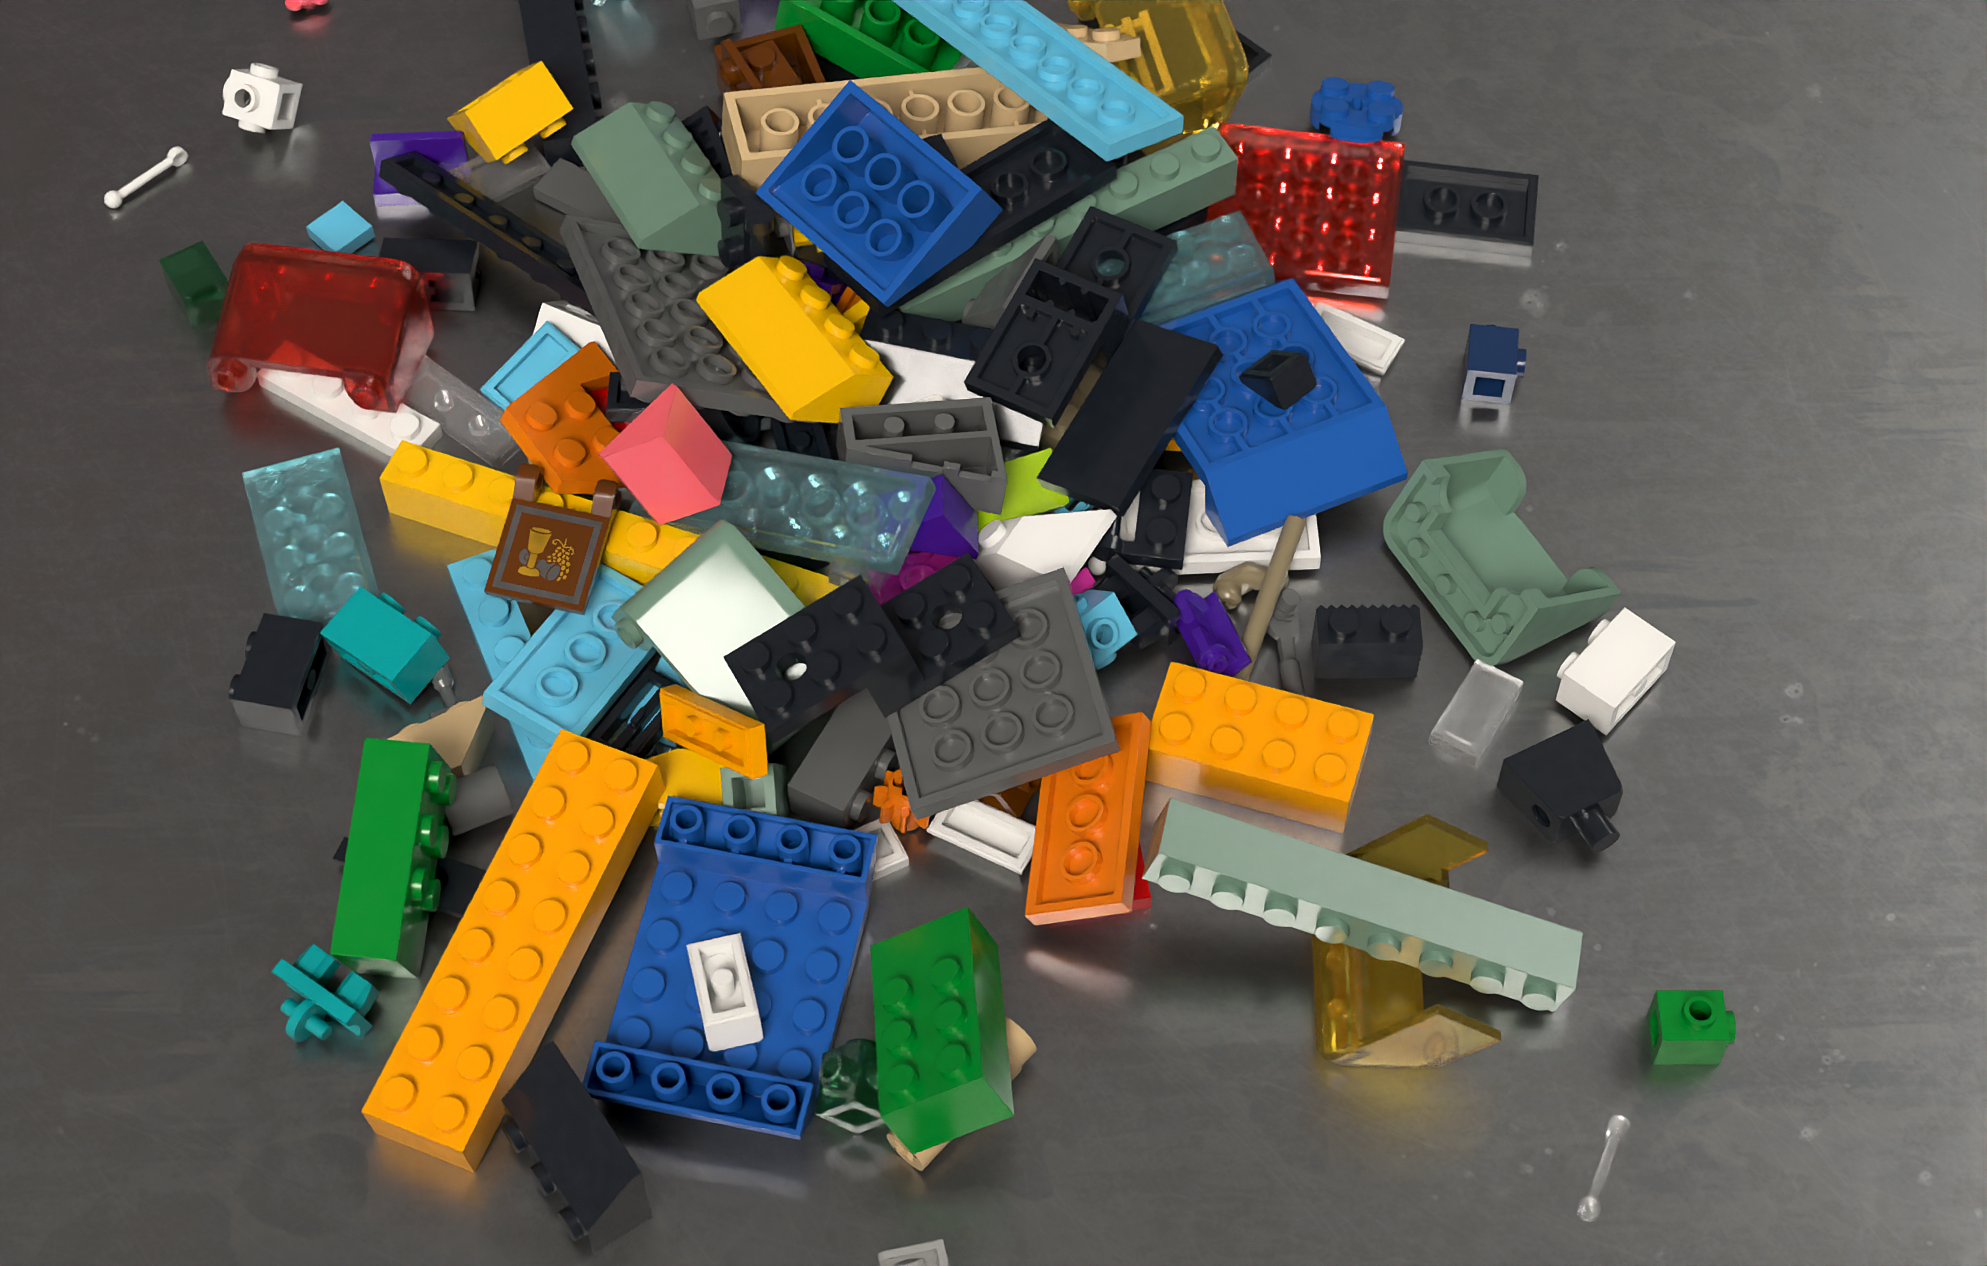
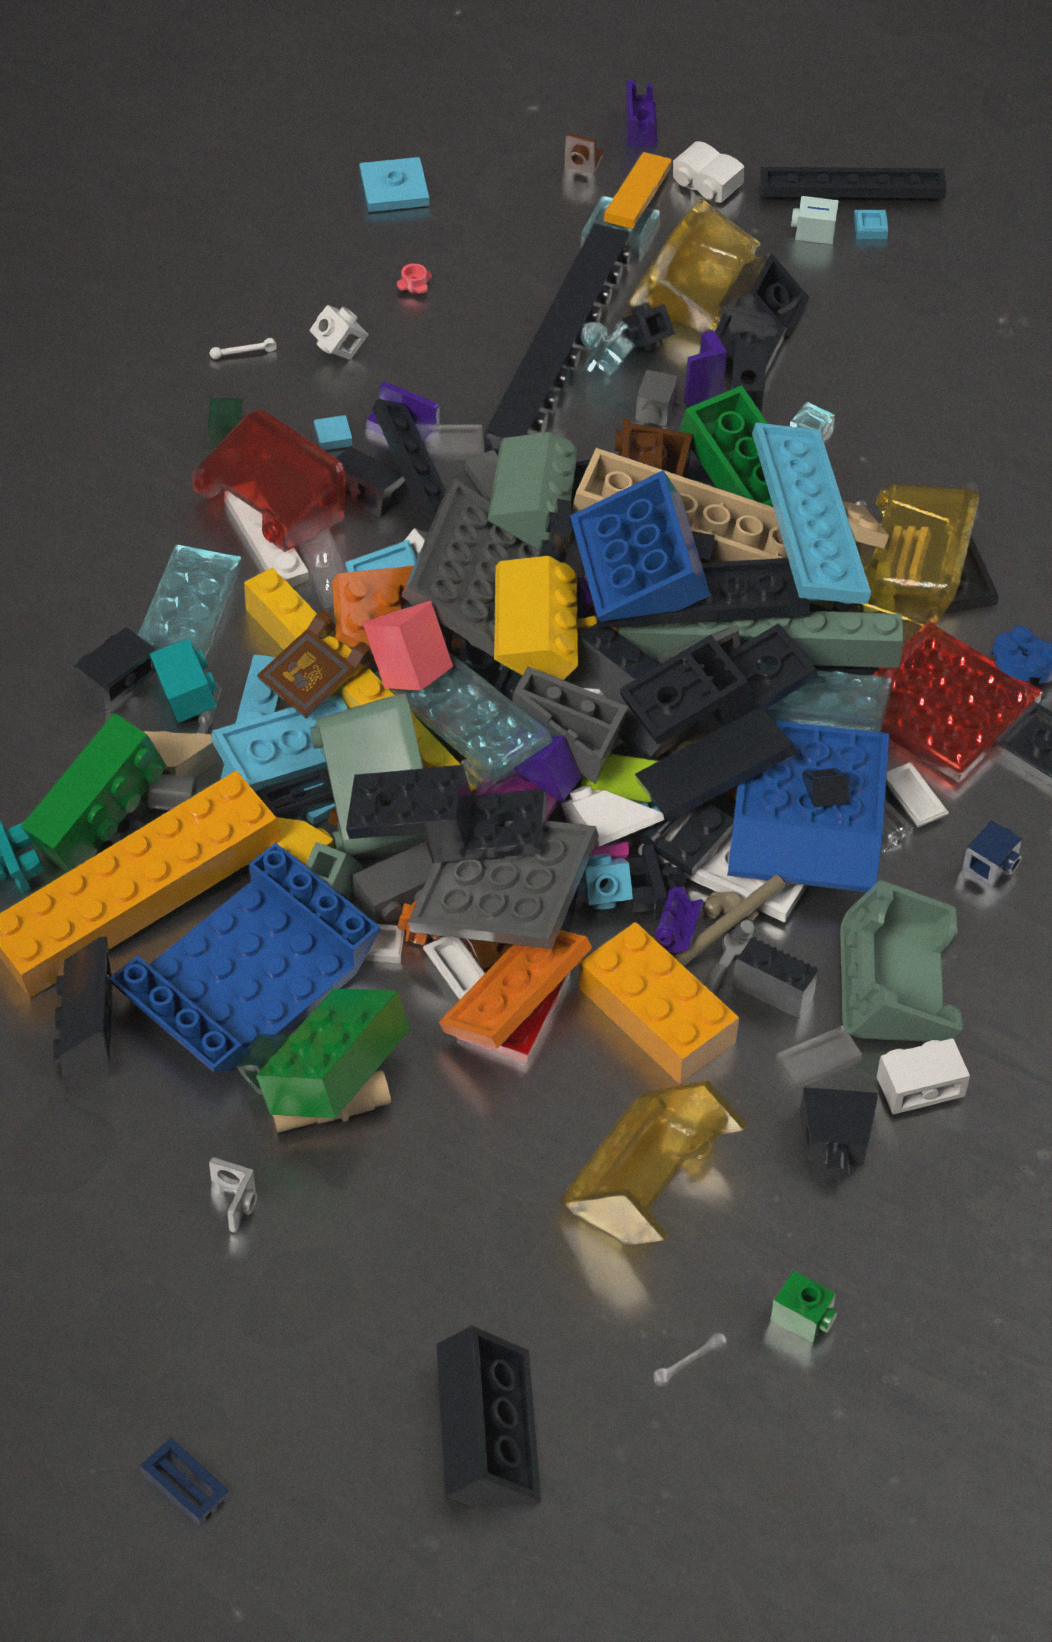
camera: 30 degrees right, 5 degrees down
yellow slope [447,61,573,164] -> none
light orange tile [660,684,768,780] -> none
white slope [686,933,763,1052] -> none
brick [1142,797,1583,1012] -> none

